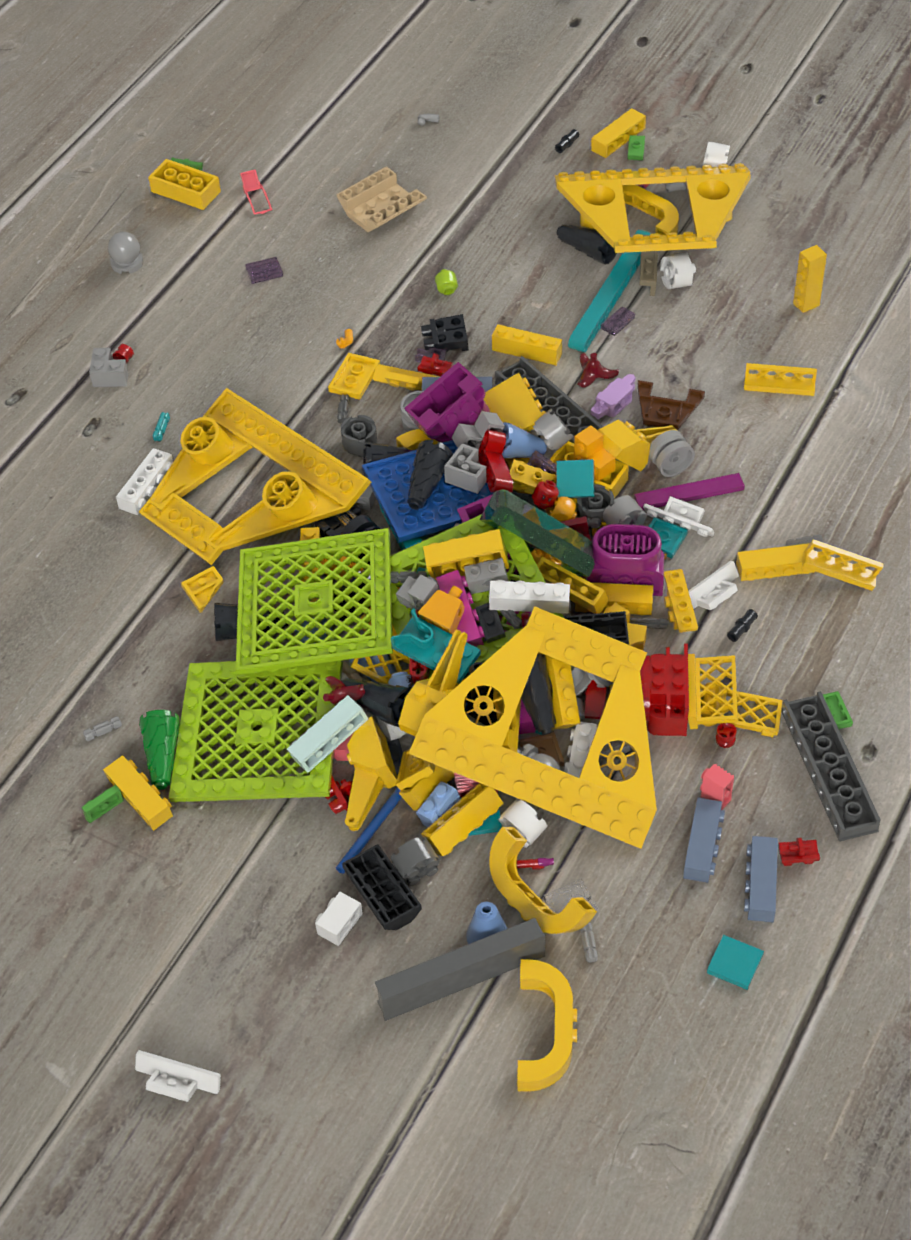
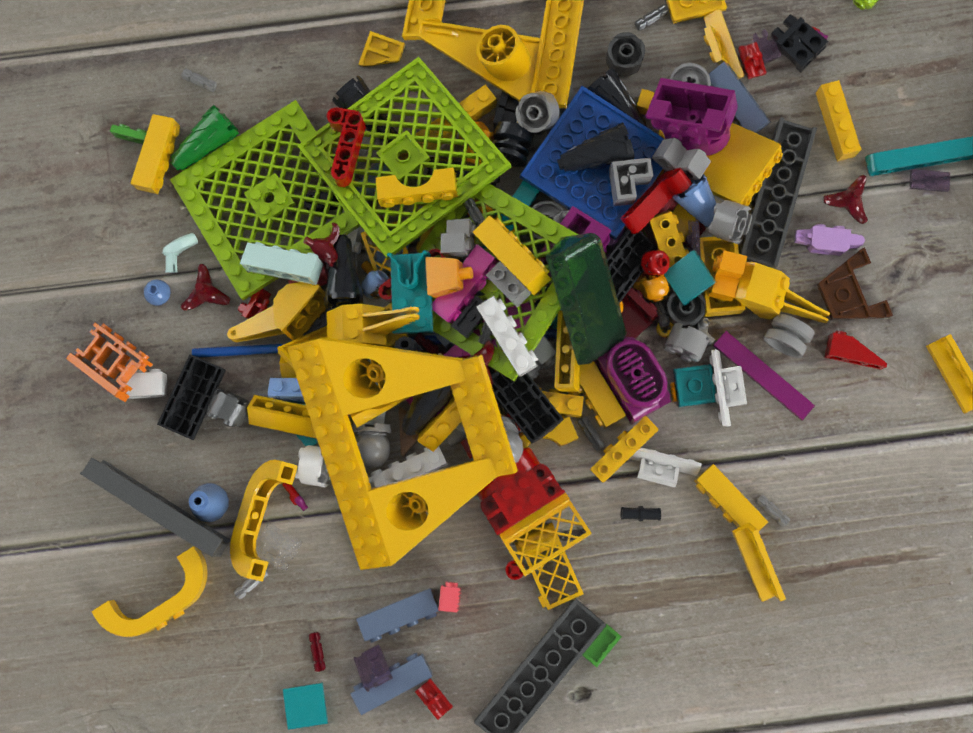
camera: 55 degrees right, 30 degrees up
none -> orange fence [66,323,153,402]
none -> medium blue brick [144,279,171,306]
none -> light aqua arm [162,233,198,273]
none -> dark red piece [180,264,231,311]
none -> dark red axle [309,632,326,672]
none -> red beam [327,107,366,187]
none -> clear purple plate [353,644,393,692]
none -> yellow arch [376,167,458,208]
none -> light grey brick [516,91,560,132]
none -> red slope [824,331,887,370]

